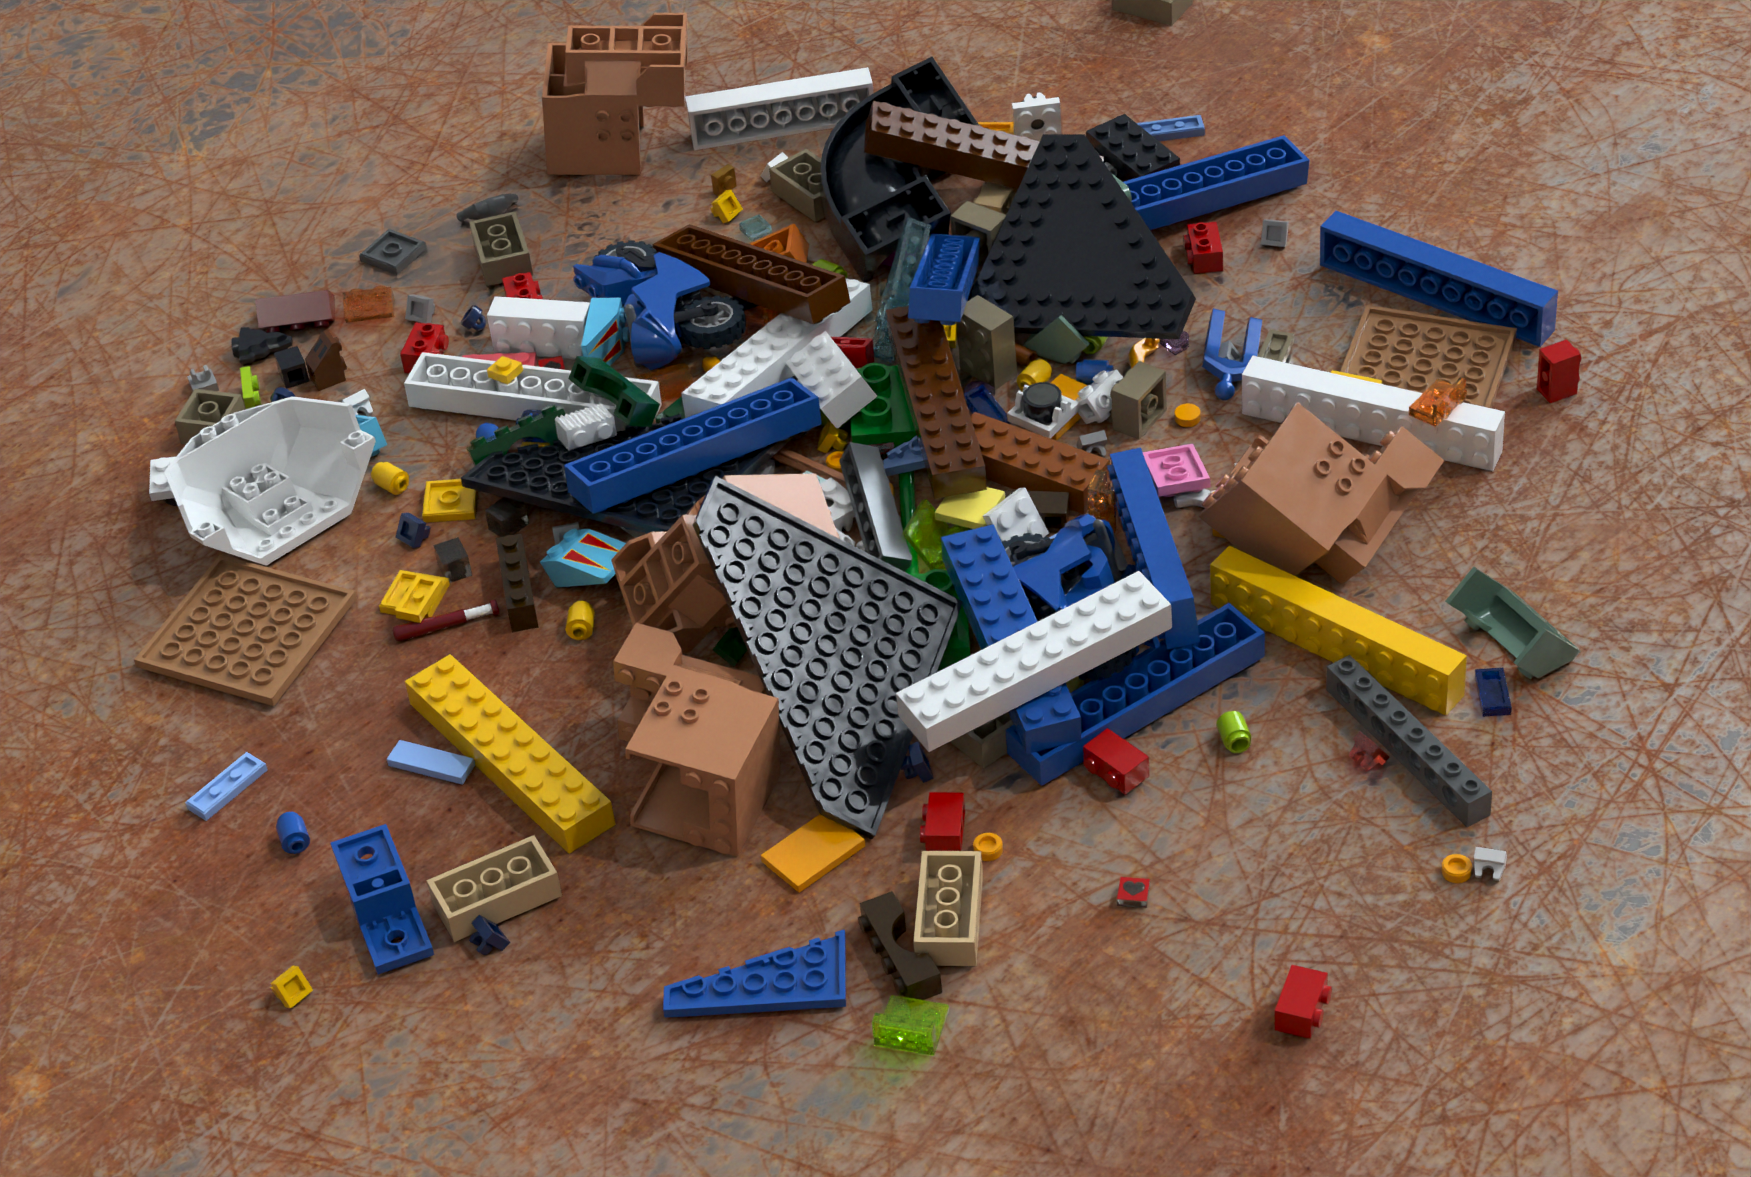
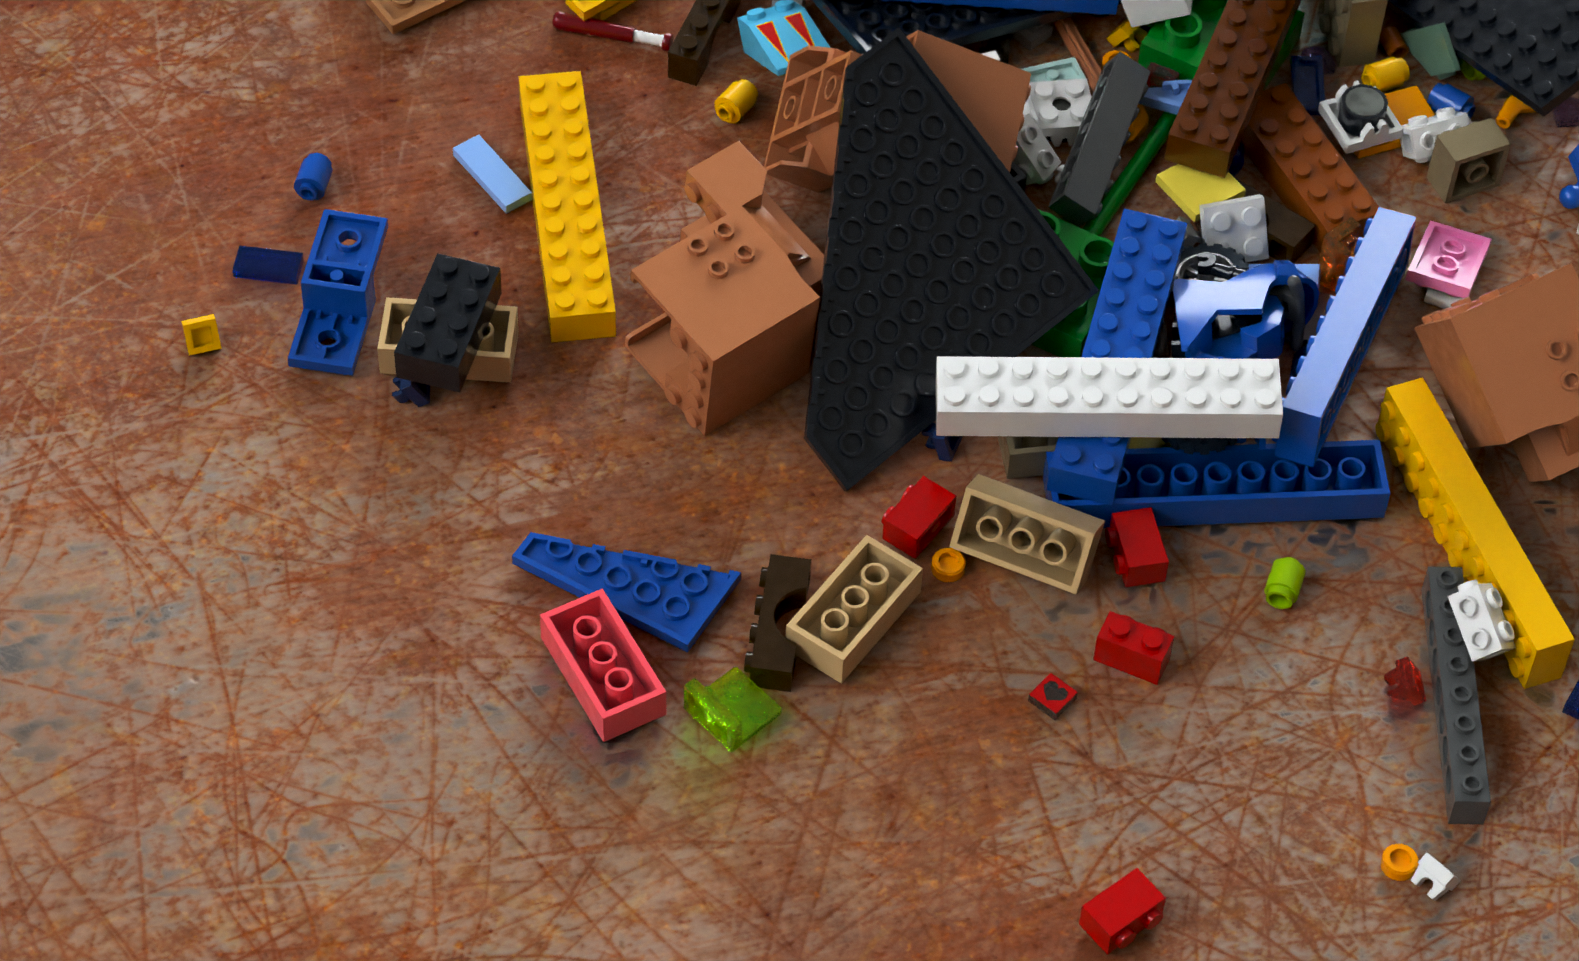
camera: 25 degrees right, 10 degrees up
light blue tile [185,752,267,821] -> none
light orange tile [761,814,865,893] -> none
clear neon green bracket [903,499,972,570] -> none
light grey tile [1076,430,1107,458] -> none
light orange tile [1175,403,1201,427] -> none
none -> clear blue tile [233,245,304,285]
none -> black brick [394,253,502,392]
none -> coral brick [540,588,666,742]
none -> tan brick [949,474,1105,594]
none -> red brick [1093,611,1174,685]
none -> white brick [1448,579,1516,662]

